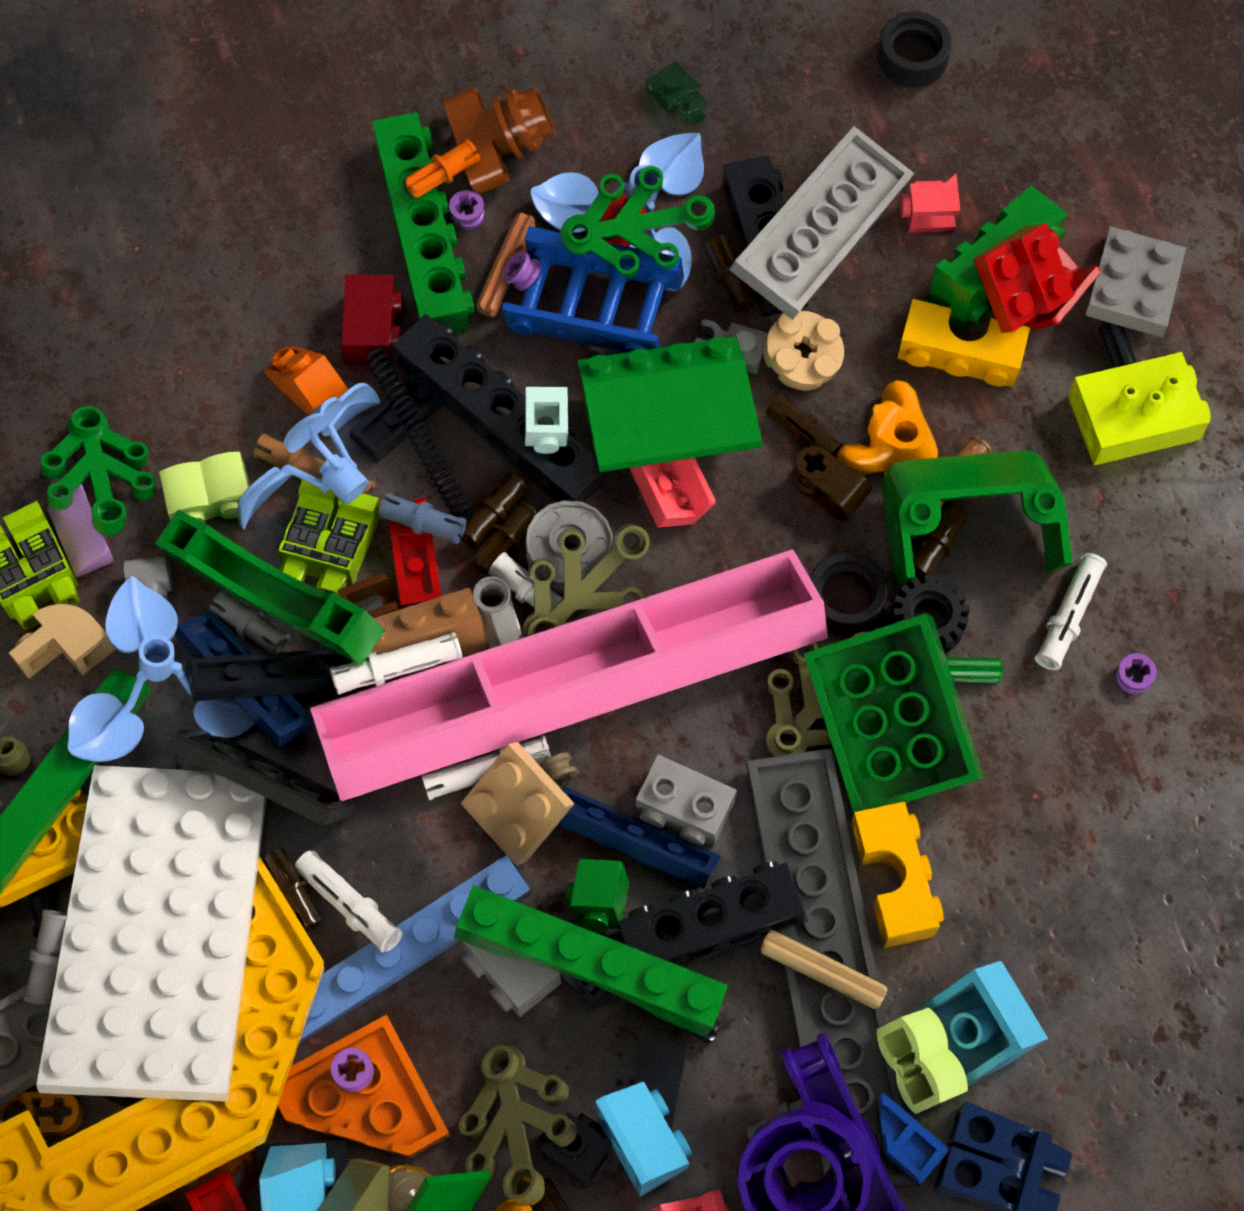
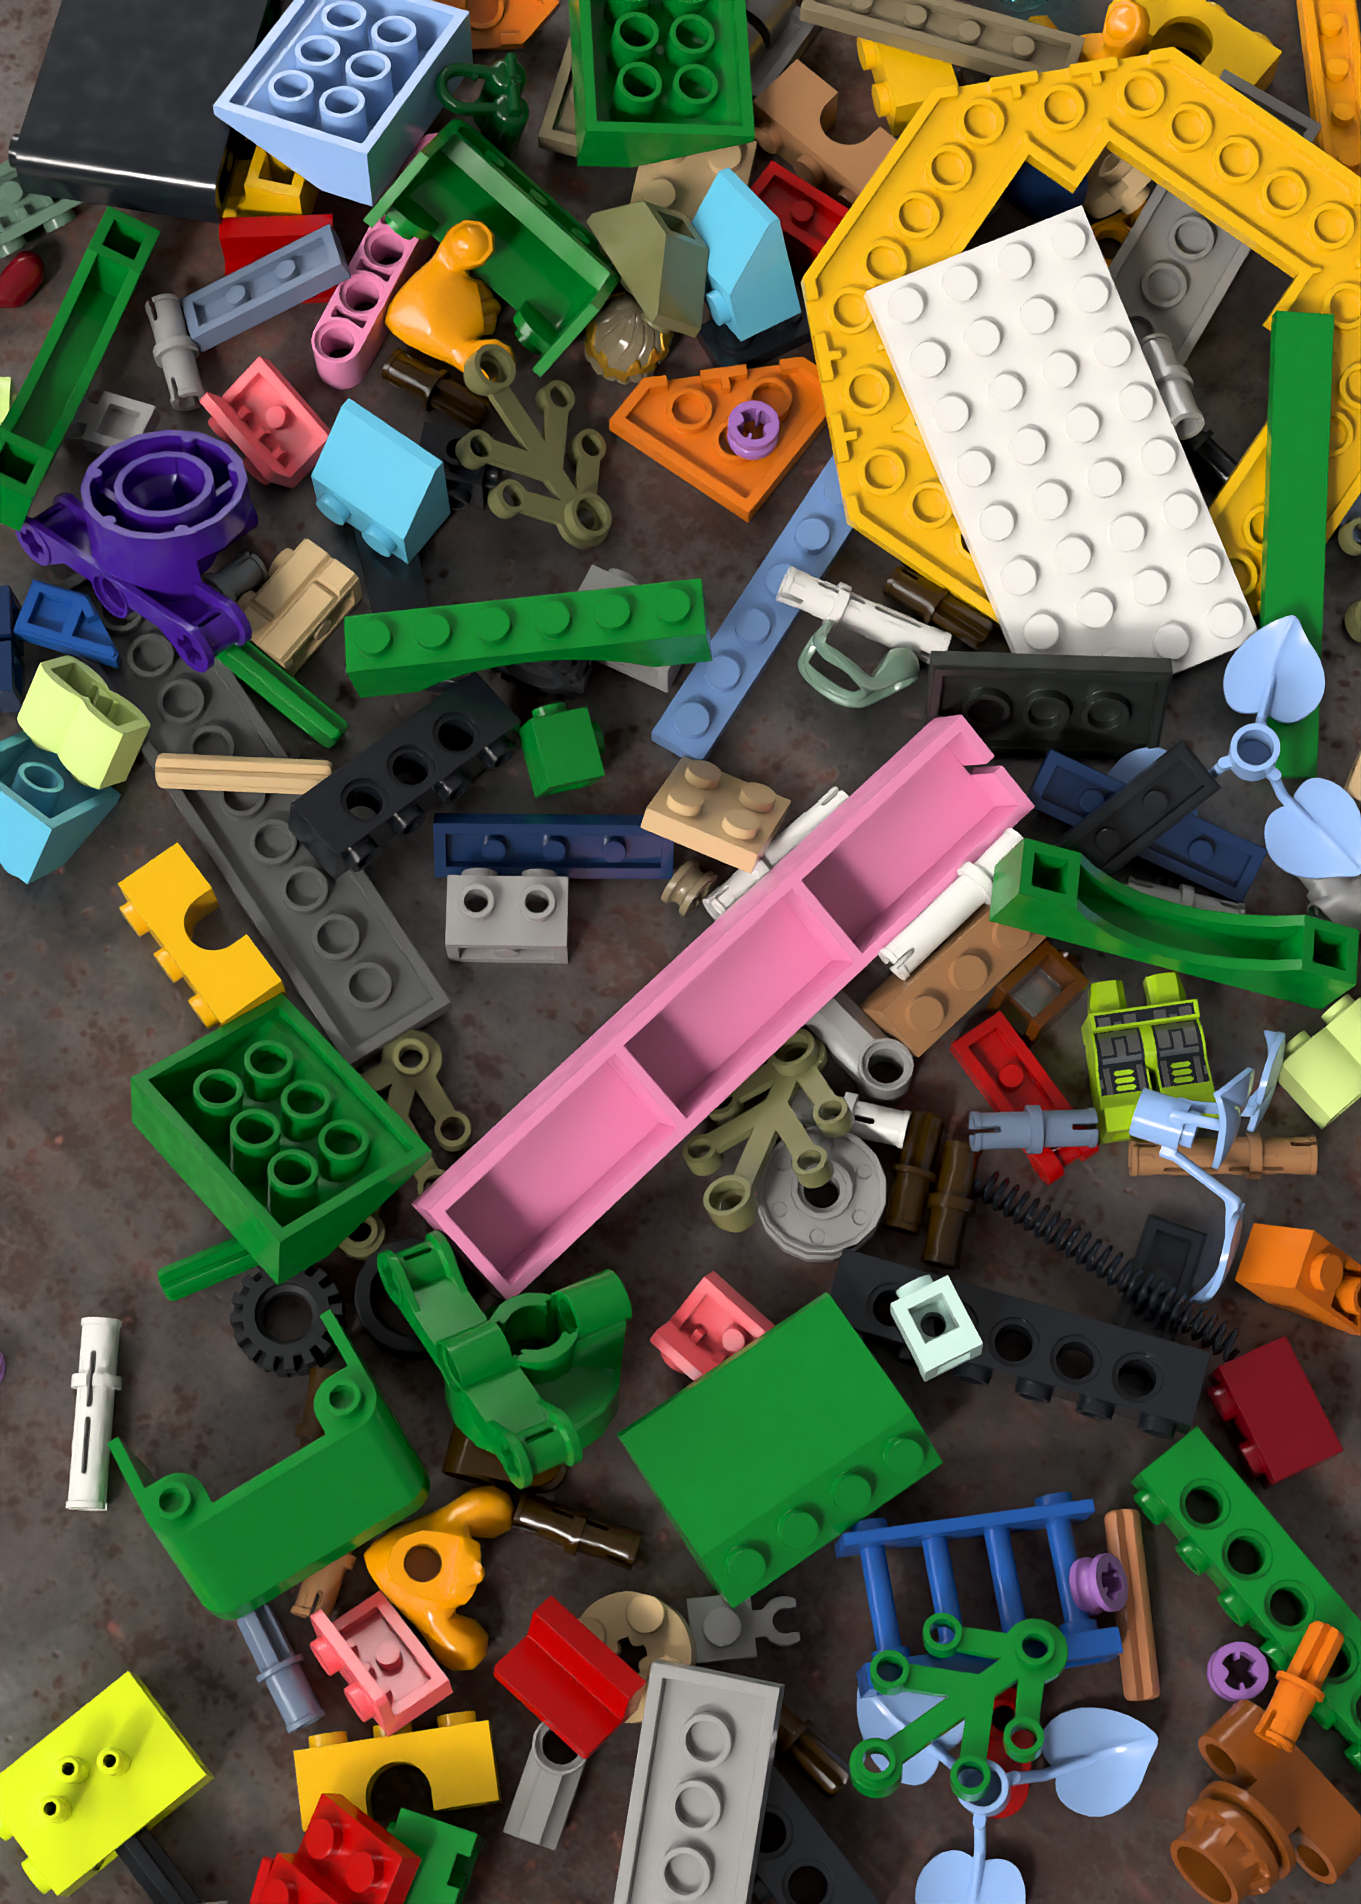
camera: 155 degrees right, 5 degrees up
none -> green axle [216,641,349,749]
none -> tan brick [236,539,363,677]
none -> sand blue axle [237,1603,326,1734]
none -> coral bracket [310,1590,453,1737]
none -> green piece [377,1230,632,1489]
none -> red panel [493,1595,647,1759]
none -> light grey piece [503,1722,590,1851]
none -> sand green piece [798,621,920,708]

